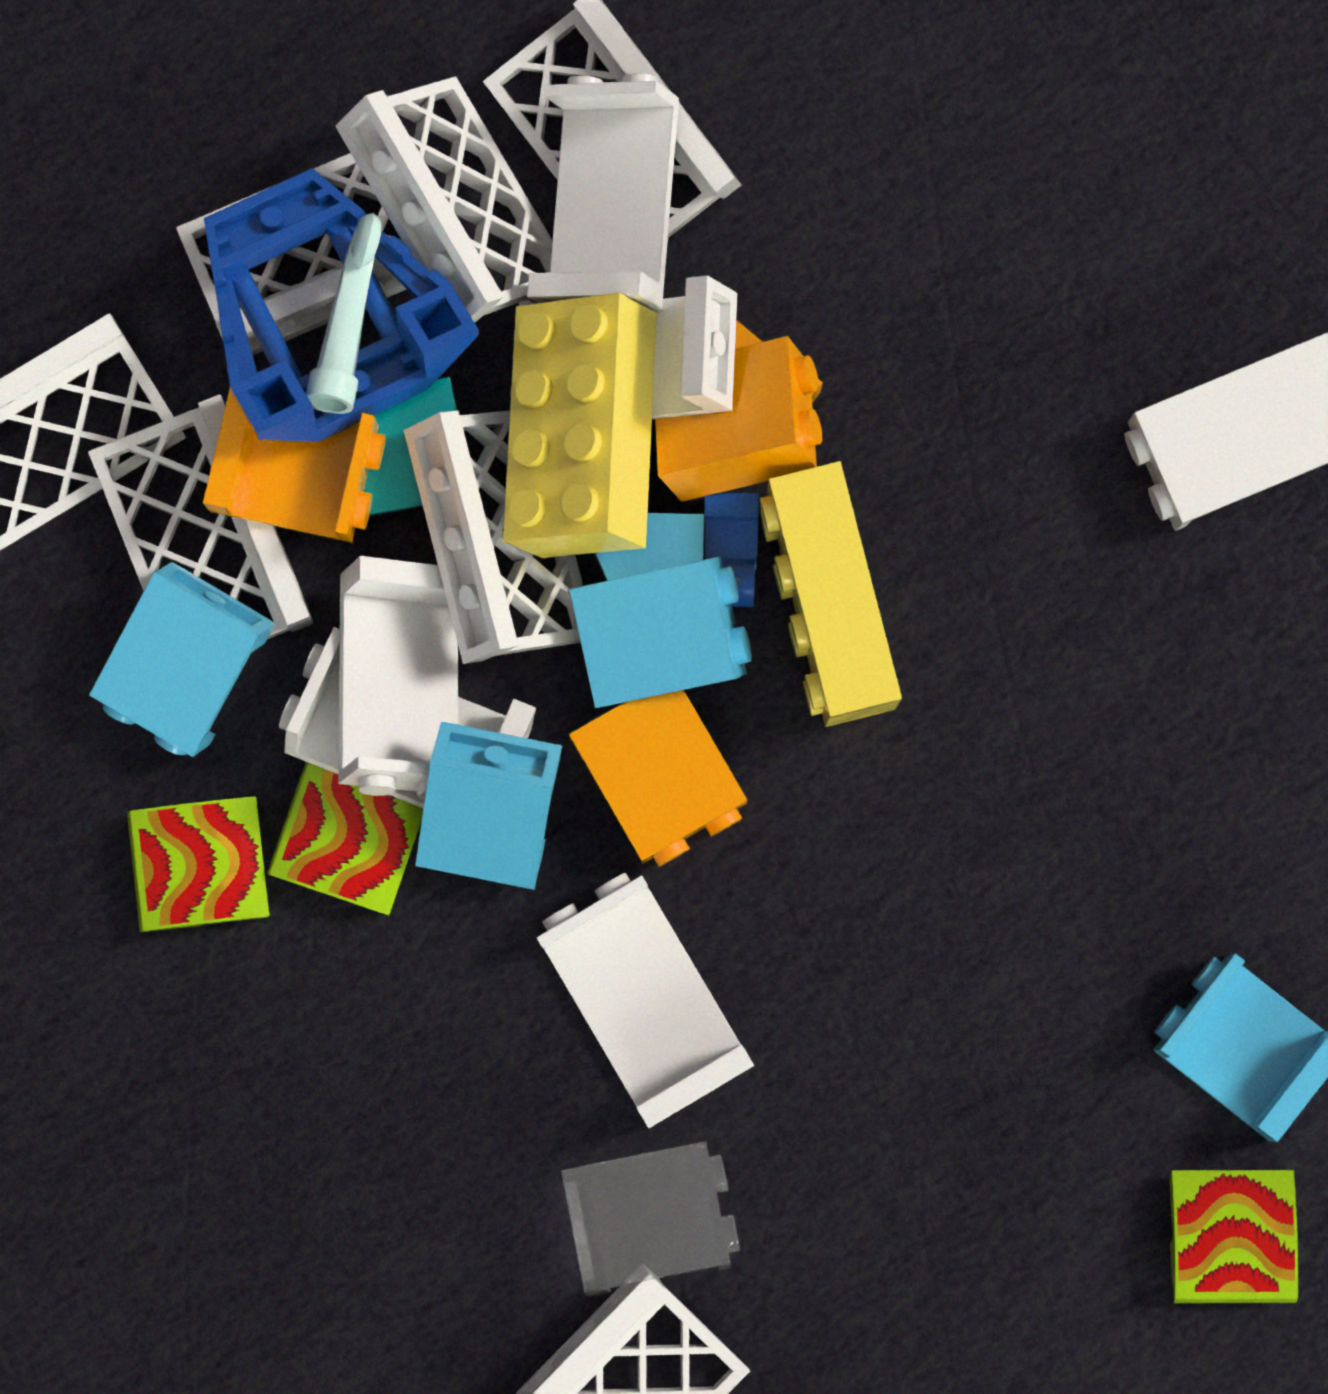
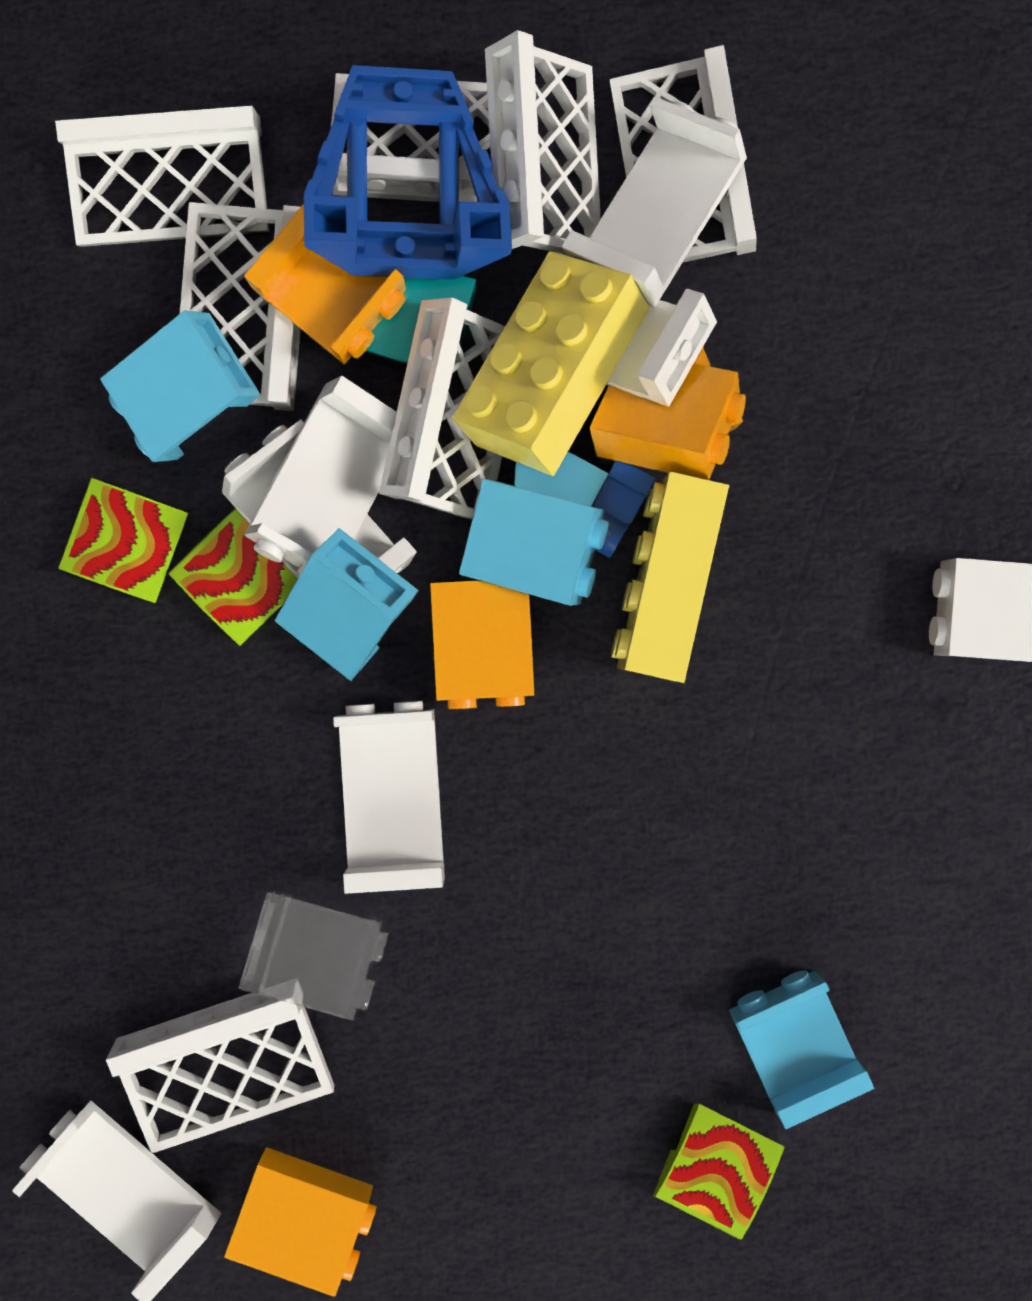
camera: 25 degrees right, 5 degrees up
light aqua plant [306,213,382,414] -> none

